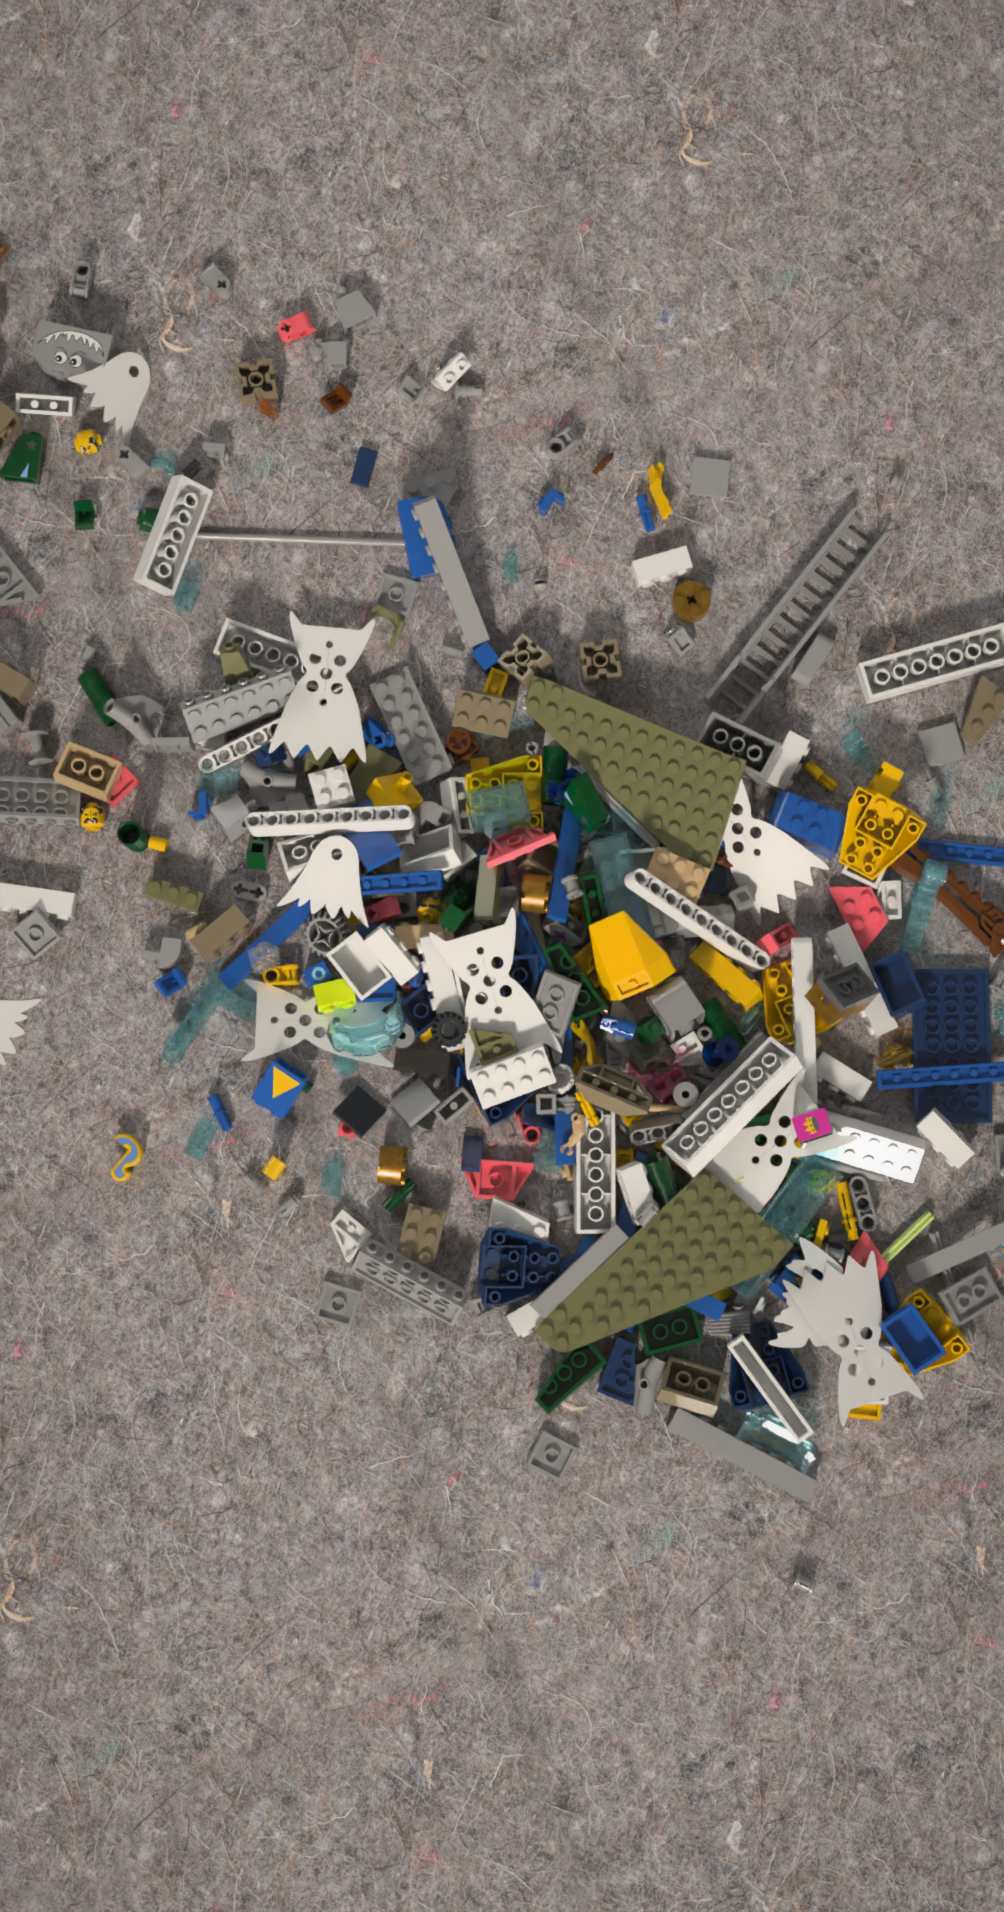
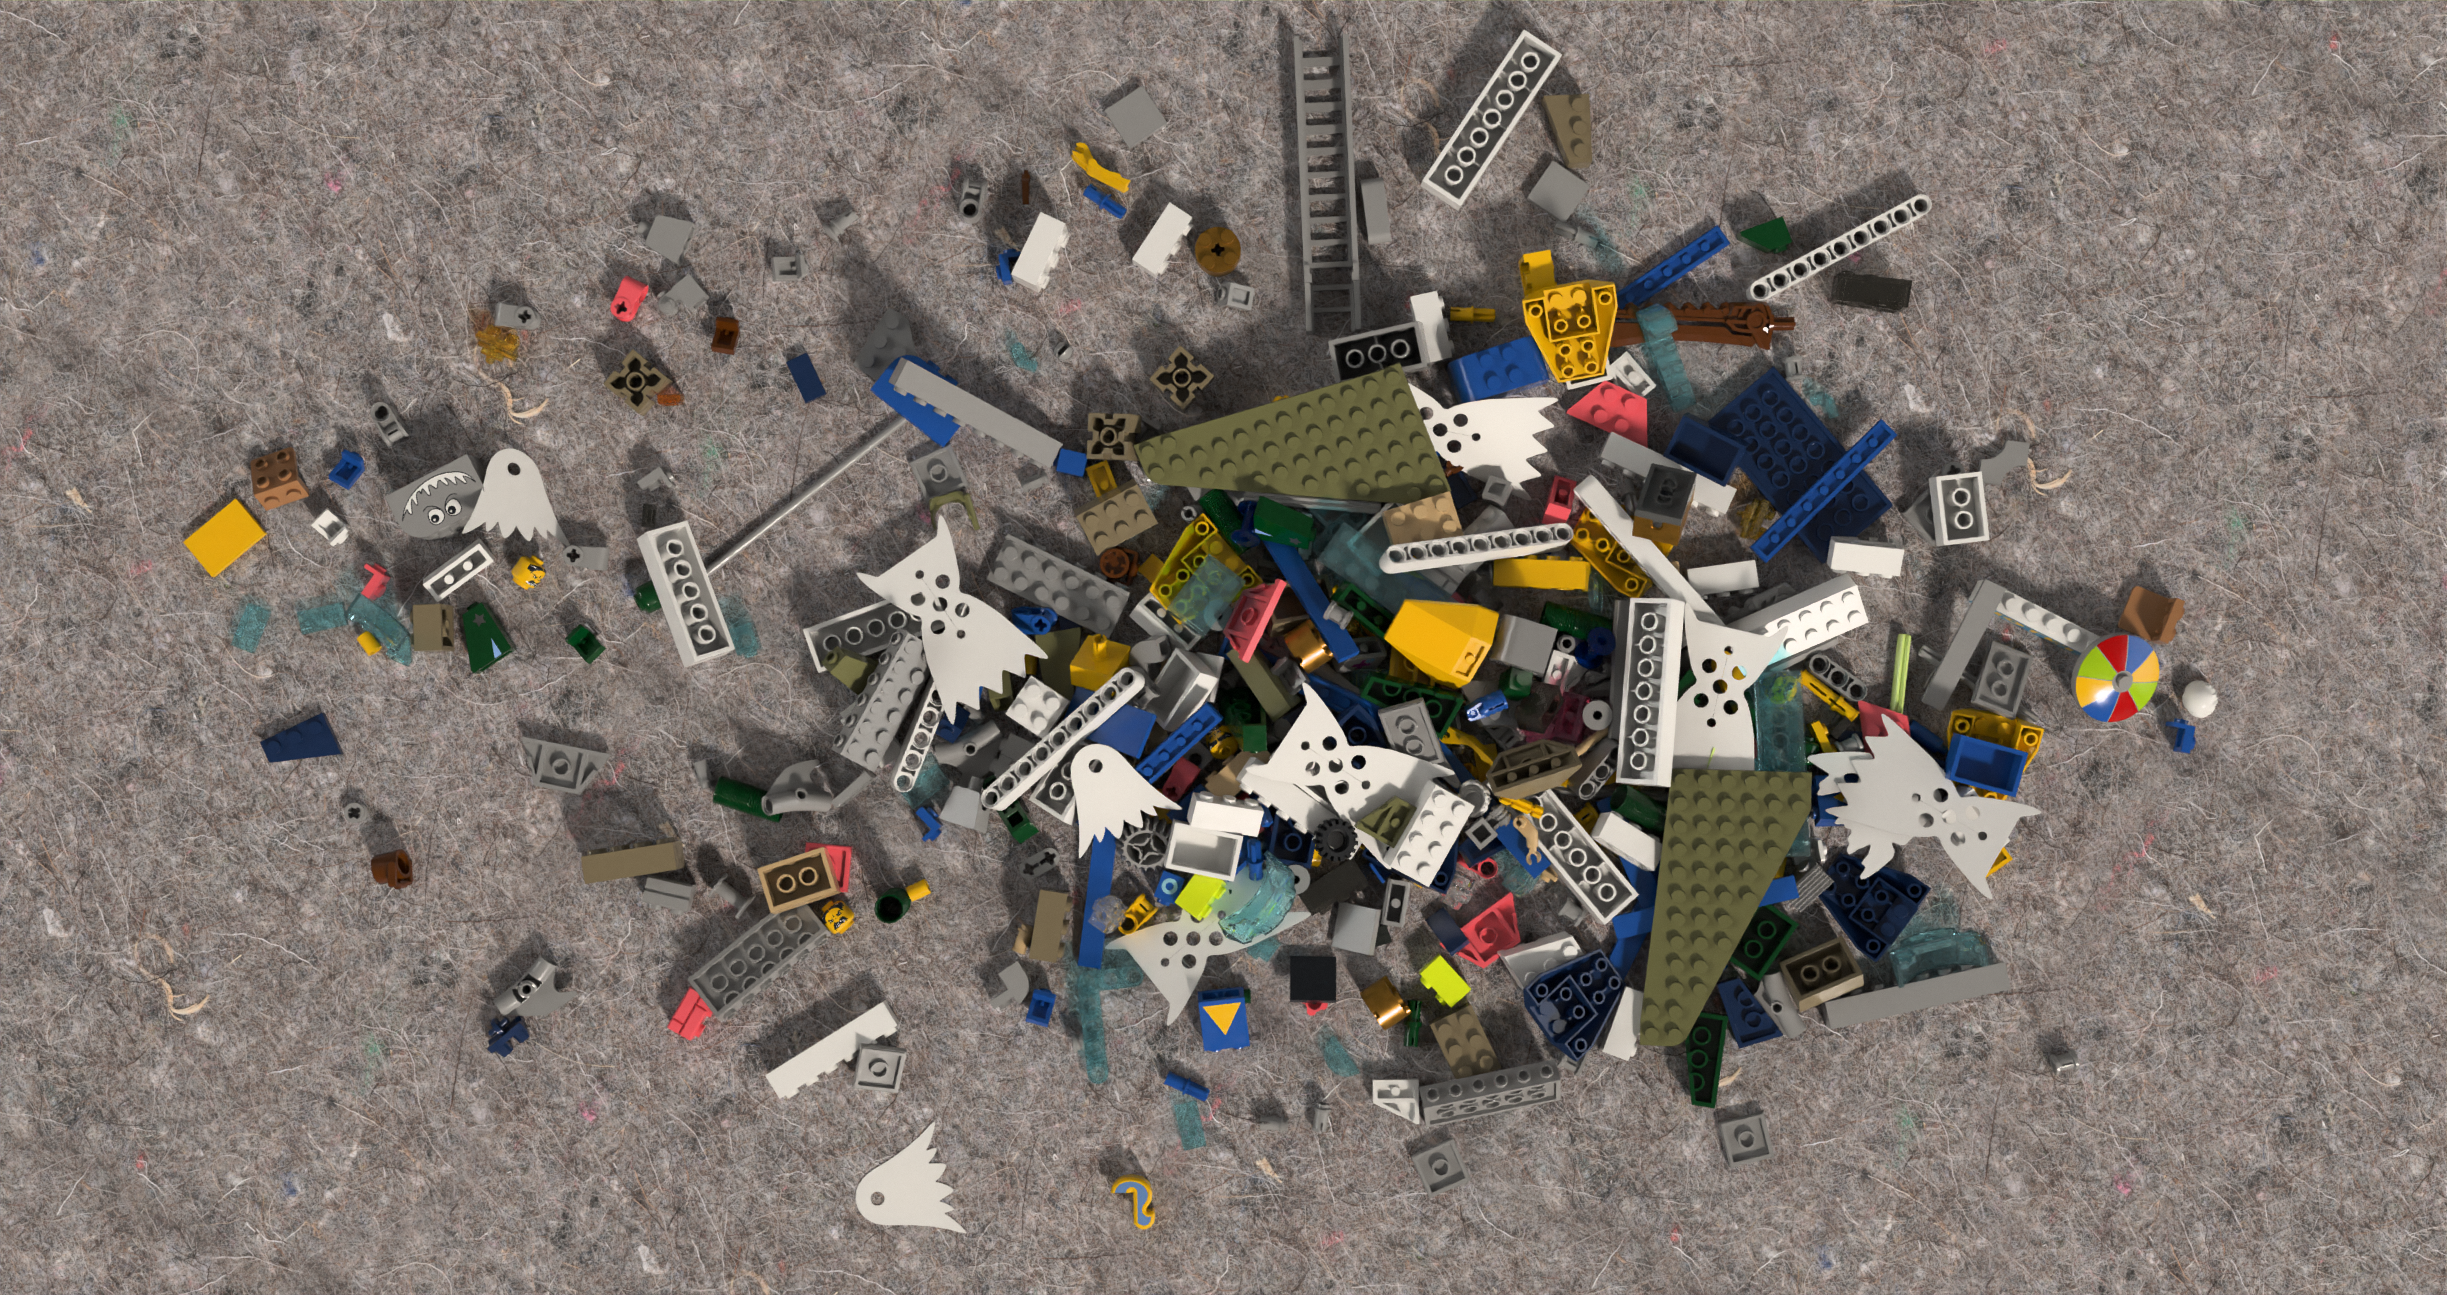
camera: 35 degrees left, 5 degrees up
olive brick [143,876,206,914] -> none
clear light blue arm [150,457,176,475] -> none
yellow piece [261,1155,286,1181] -> none
white bracket [431,352,471,392] -> none
light grey tile [530,1224,629,1319] -> none
light grey pin [635,1202,659,1227] -> none
white brick [727,1333,814,1444] -> none
dark pink piece [791,1108,833,1145] -> none
clear light blue brick [840,730,870,762] -> none
none -> blue bracket [329,449,365,490]
none -> clear yellow hips [476,324,520,365]
none -> white brick [1011,212,1070,293]
none -> blue axle [1246,838,1264,881]
none -> neon yellow brick [1419,953,1471,1008]

